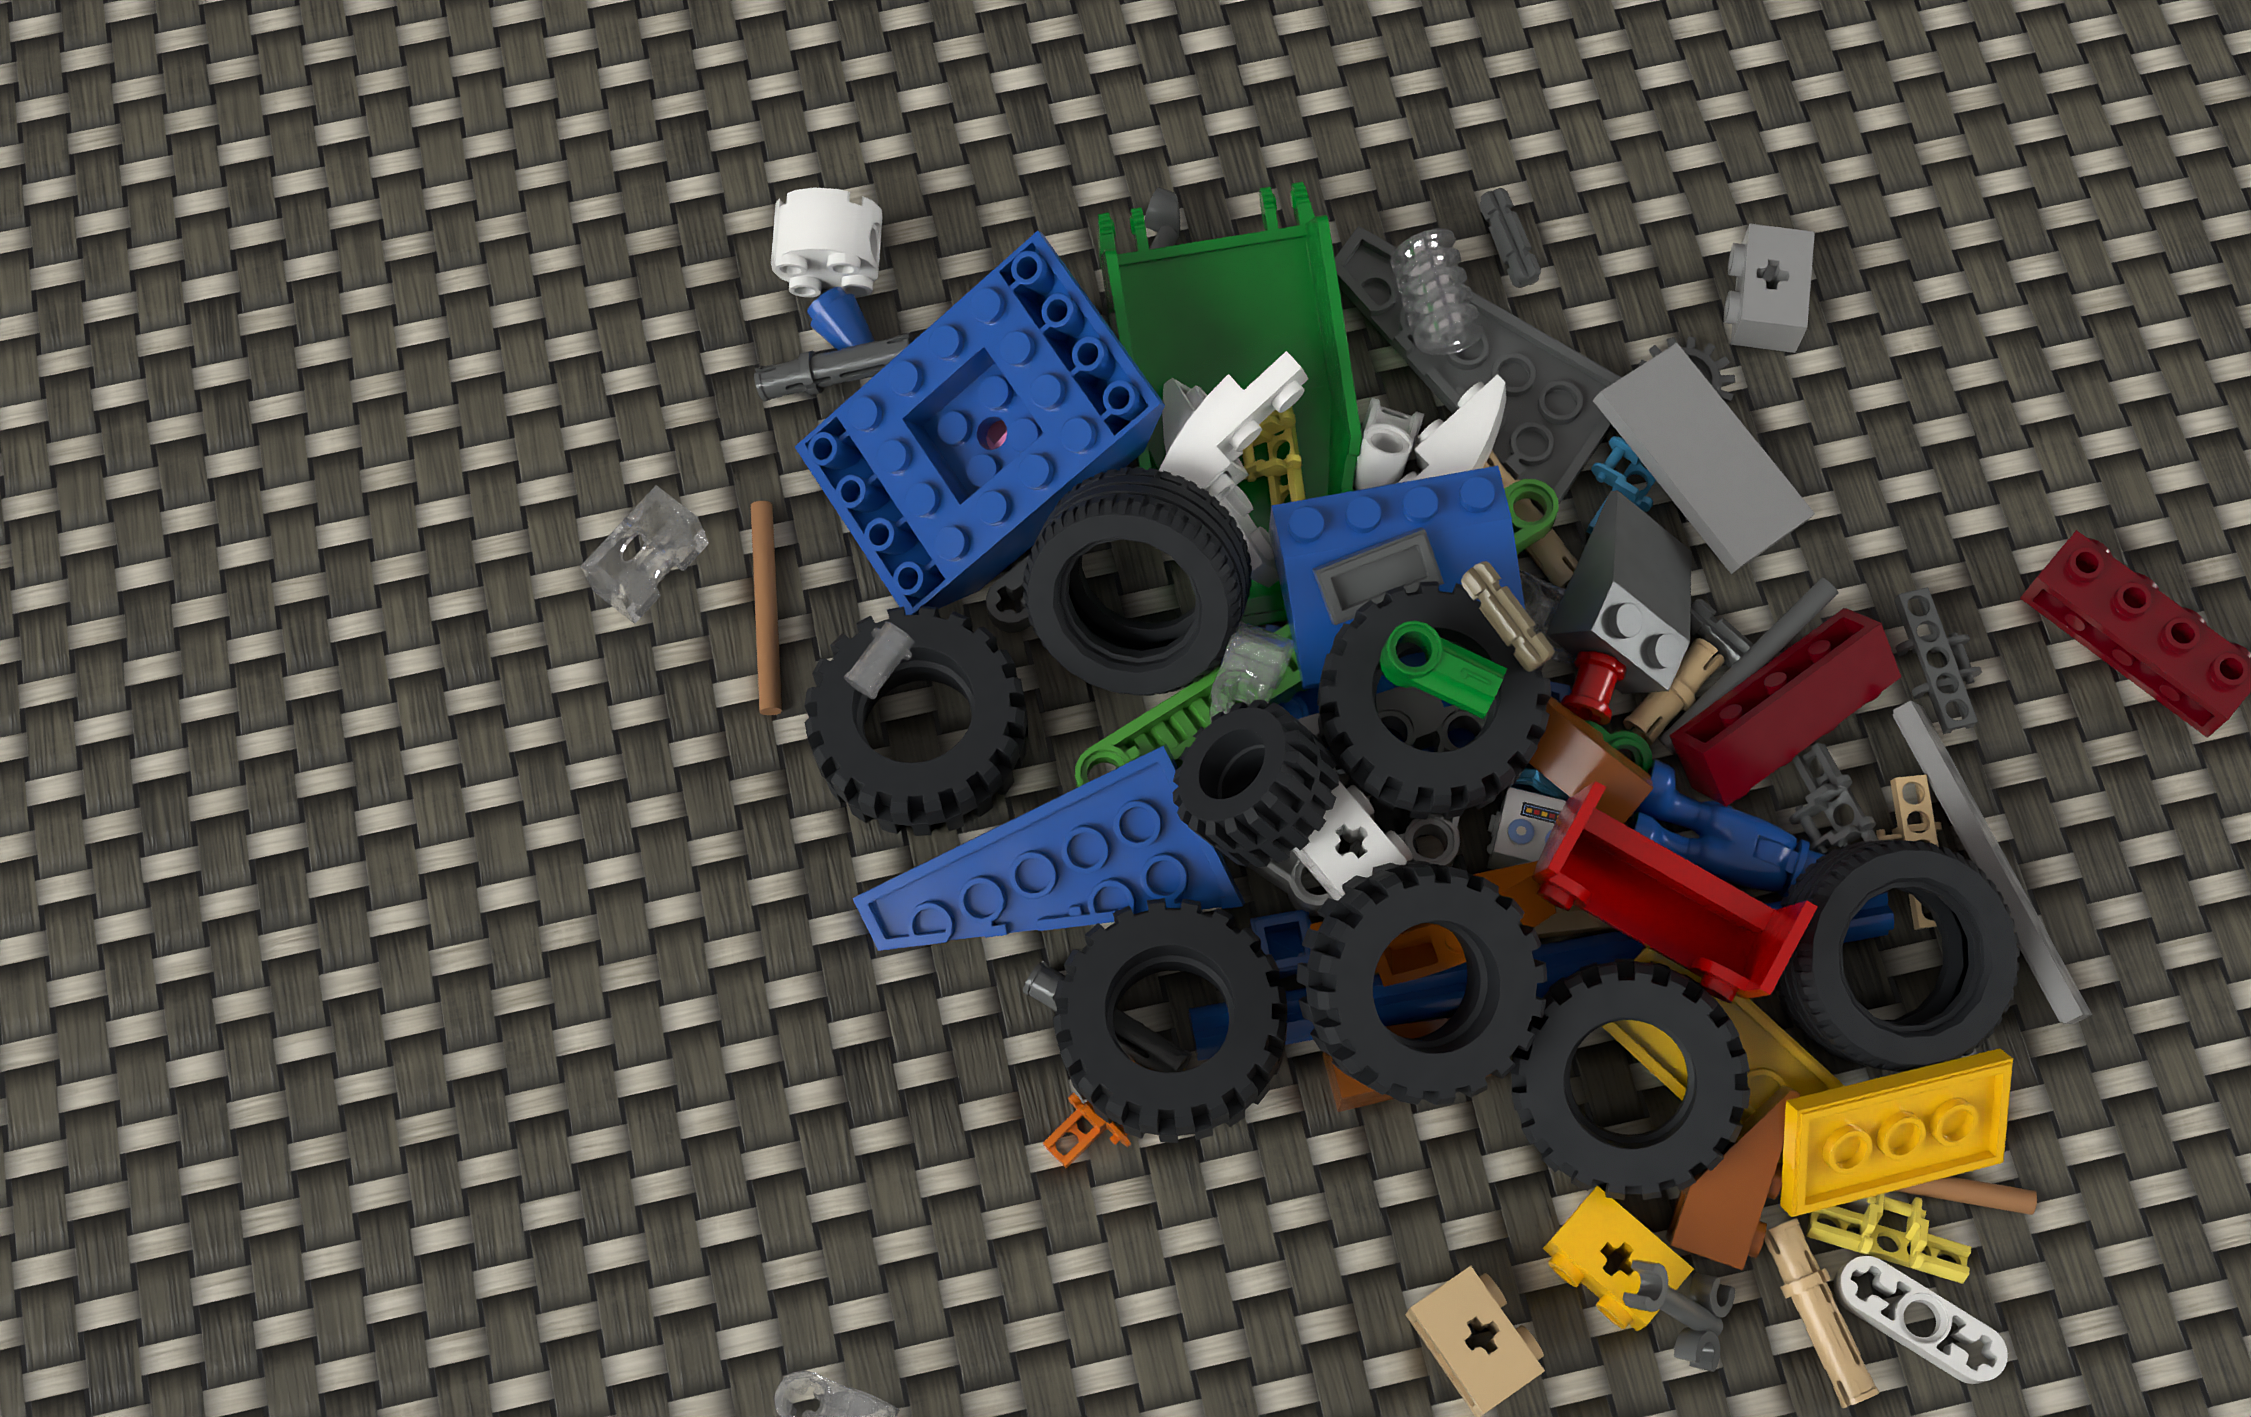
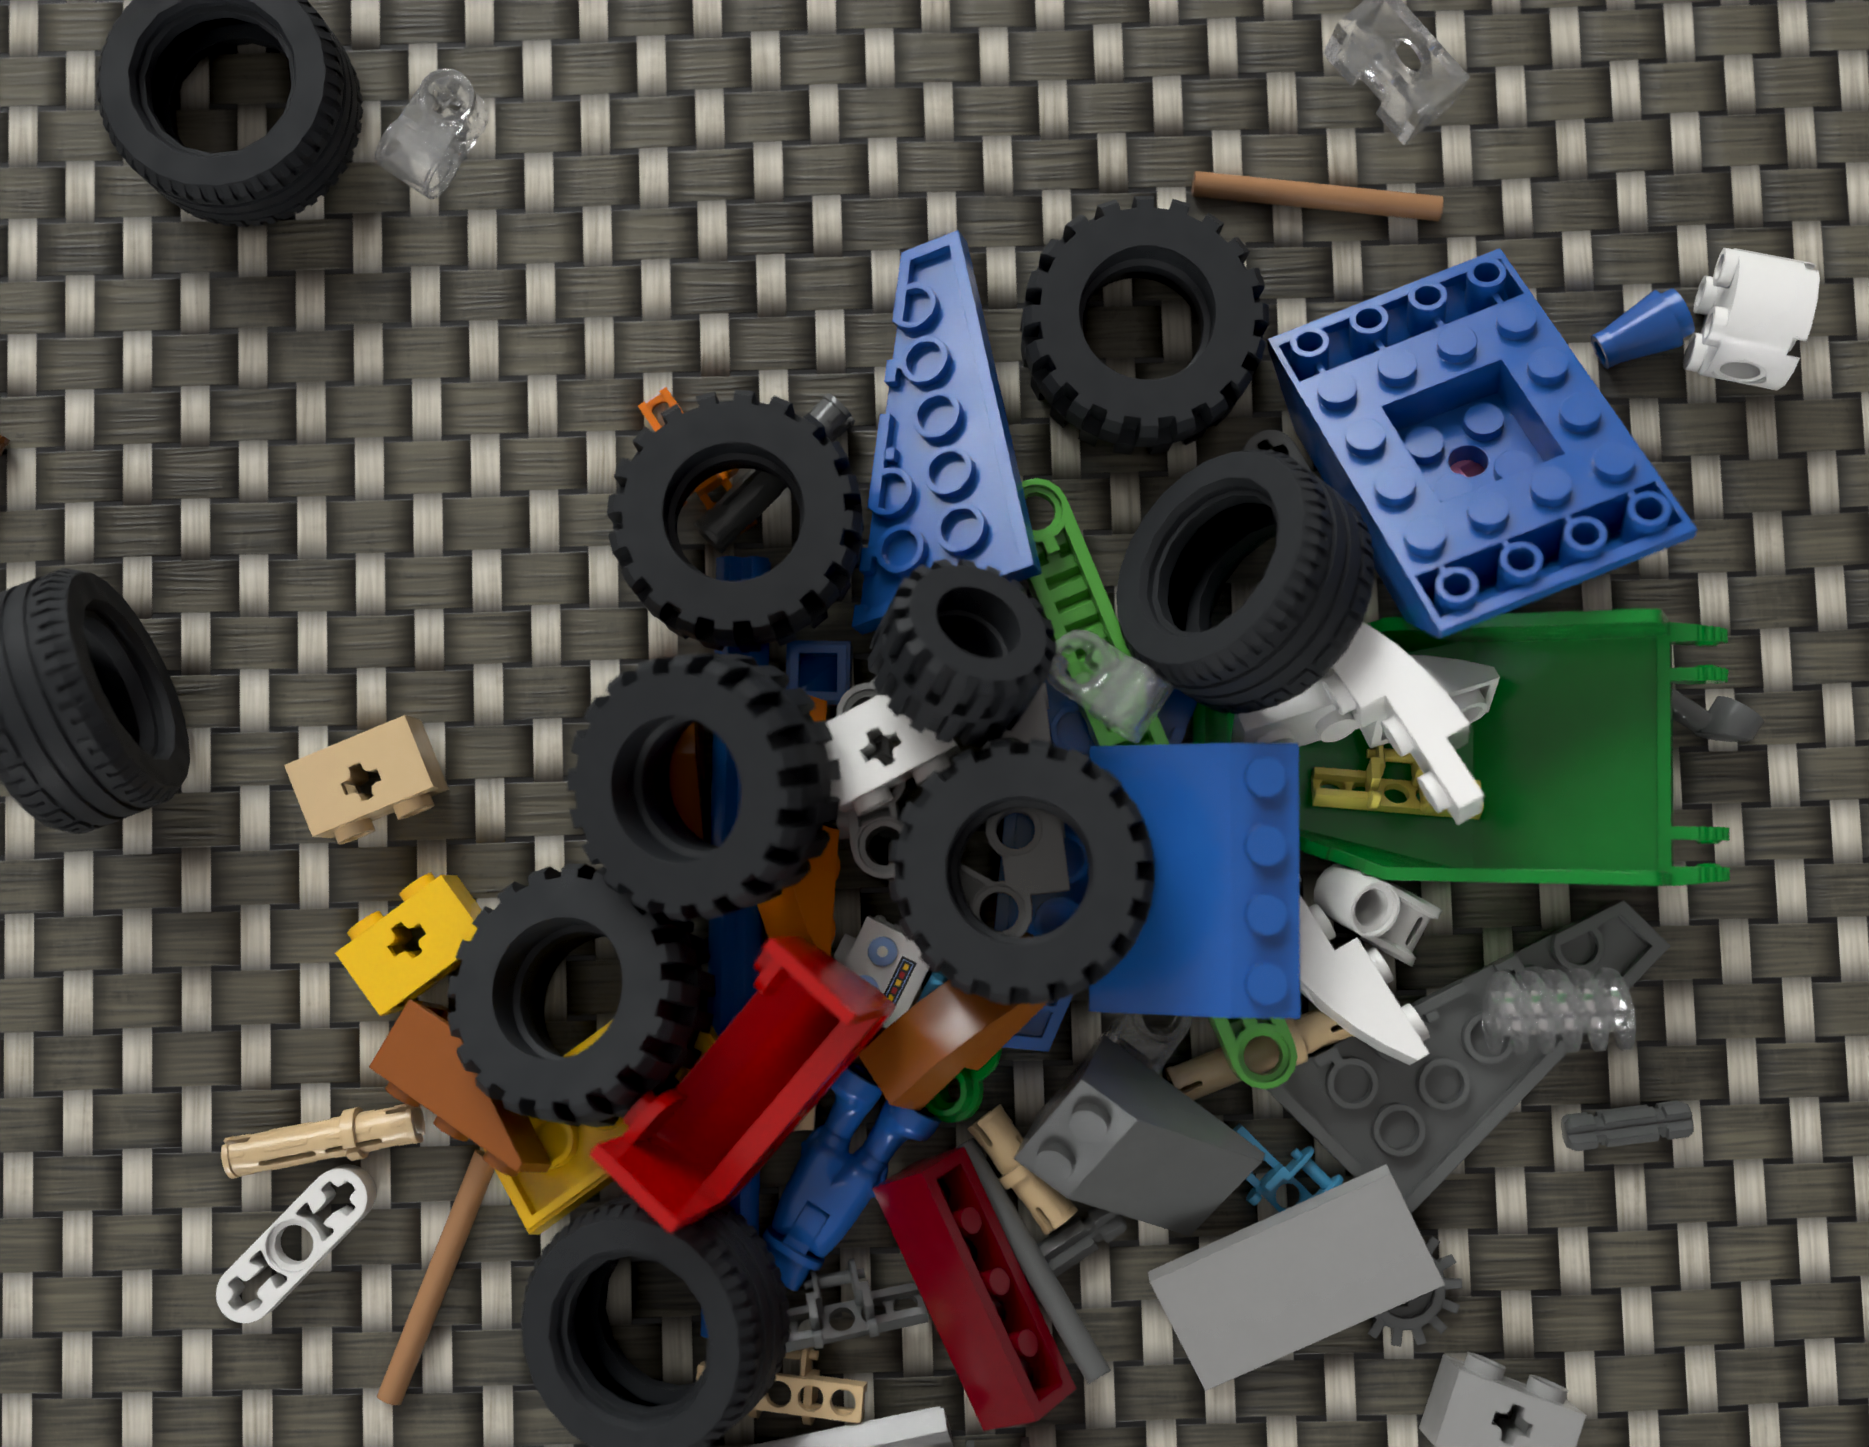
camera: 100 degrees right, 15 degrees up
dark grey pin [754,332,915,402] -> none
clear pin [844,622,914,700] -> none
dark grey tile [1312,527,1444,625] -> none
green piece [1380,621,1507,719] -> none
dark tan axle [1461,561,1554,672] -> none
red bush [1561,651,1627,726] -> none
dark grey bar [1623,1259,1735,1372] -> none
yellow tile [1780,1048,2013,1217] -> none
light yellow piece [1806,1193,1971,1284] -> none

